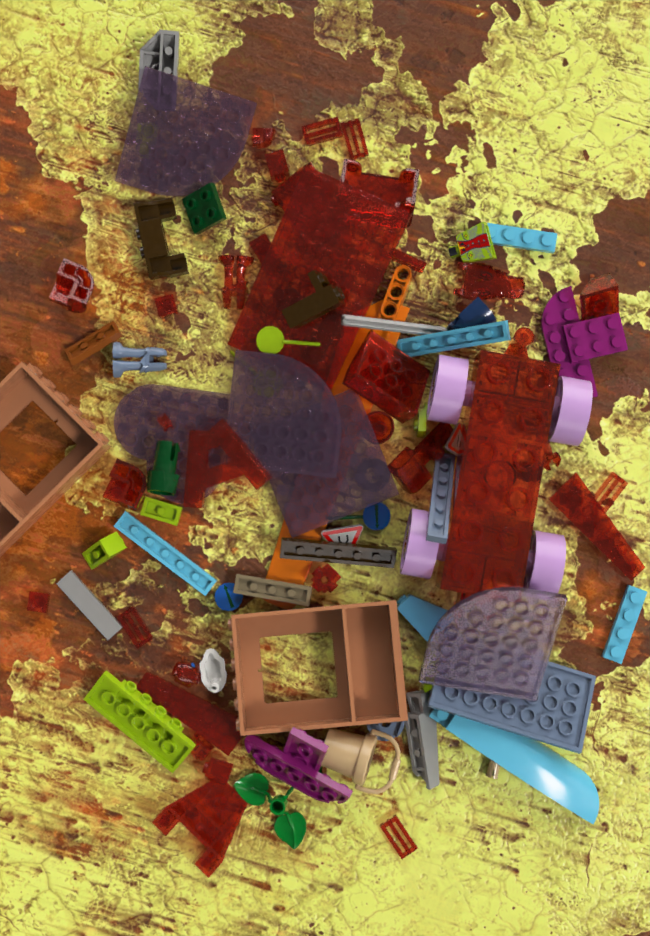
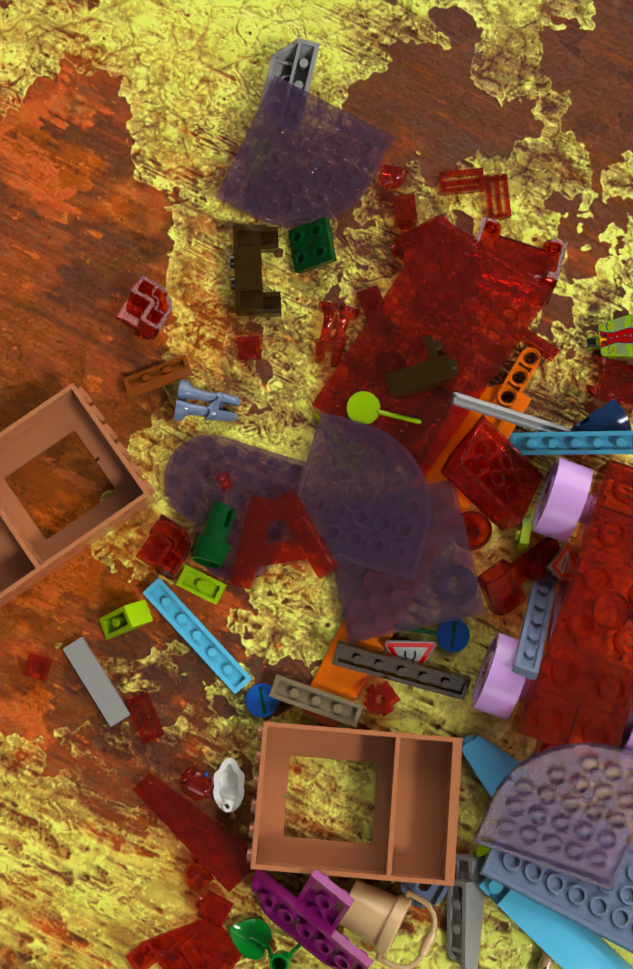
camera: 10 degrees right, 5 degrees down
lime plate [83,670,197,773] -> none

